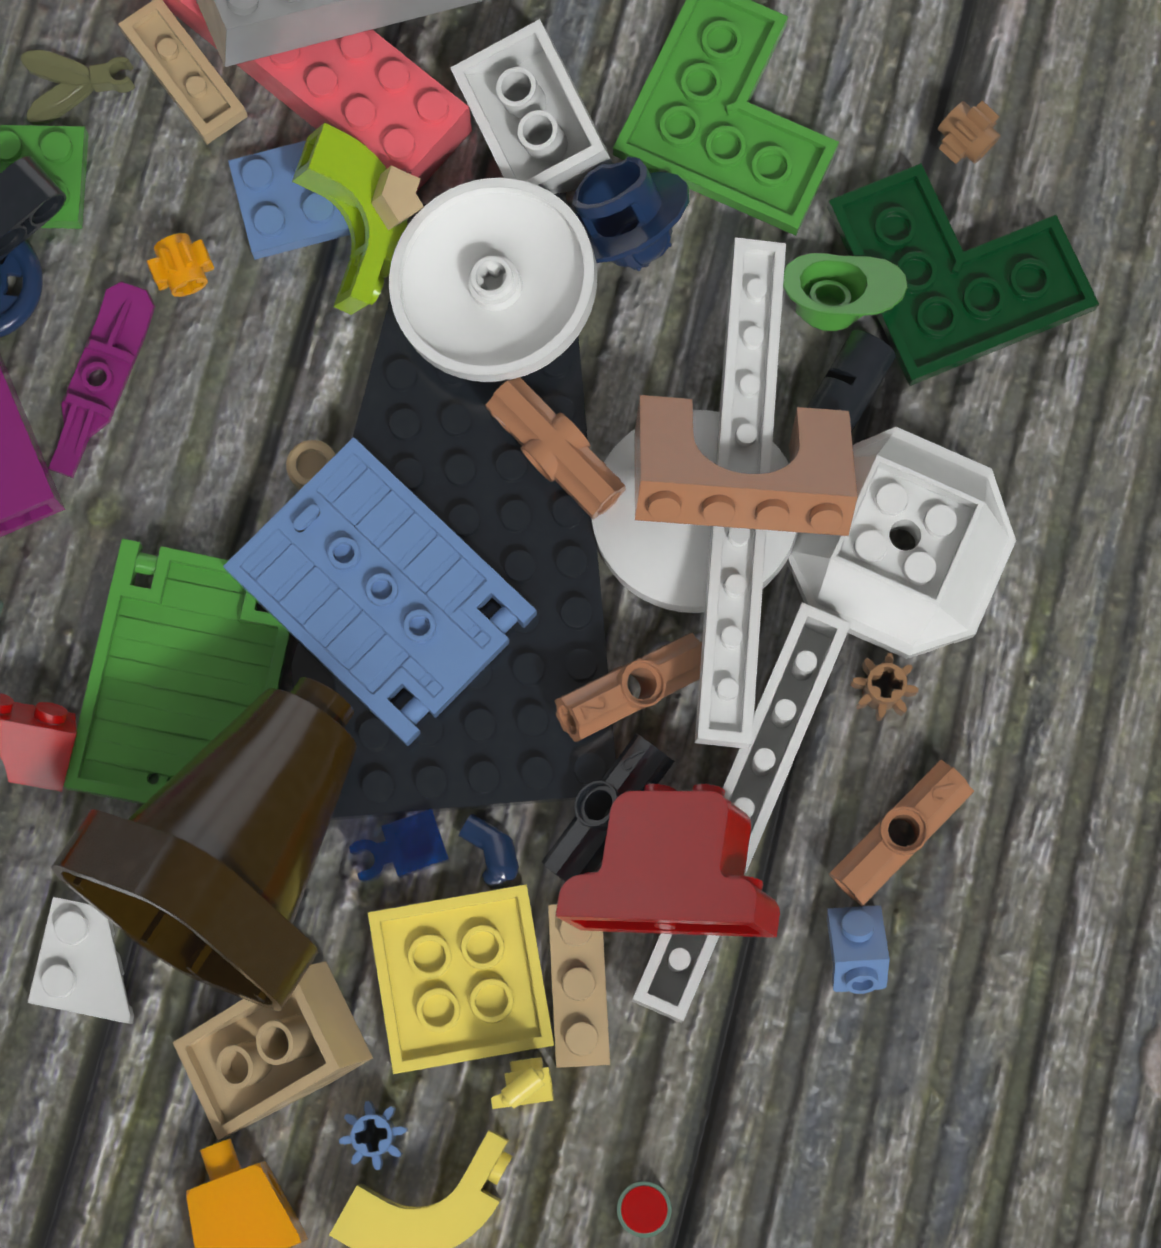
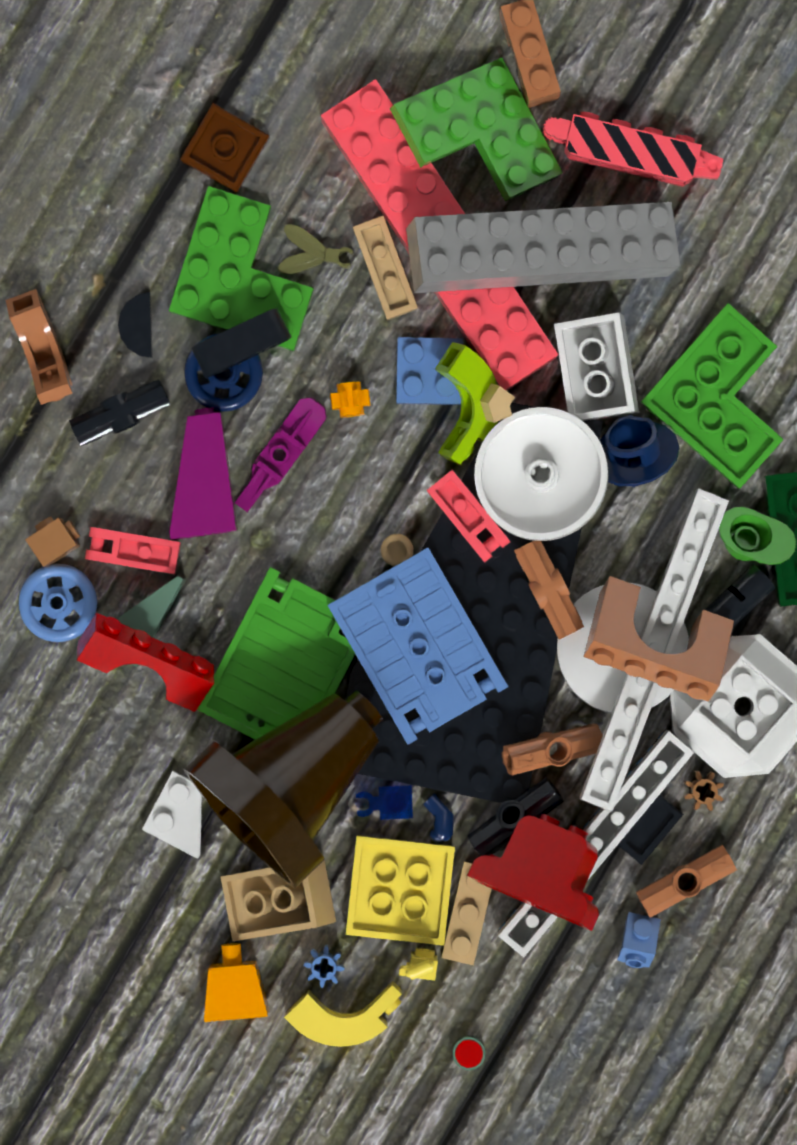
camera: 20 degrees right, 10 degrees up
none -> coral plate [426,470,510,563]
none -> black tile [618,795,684,865]

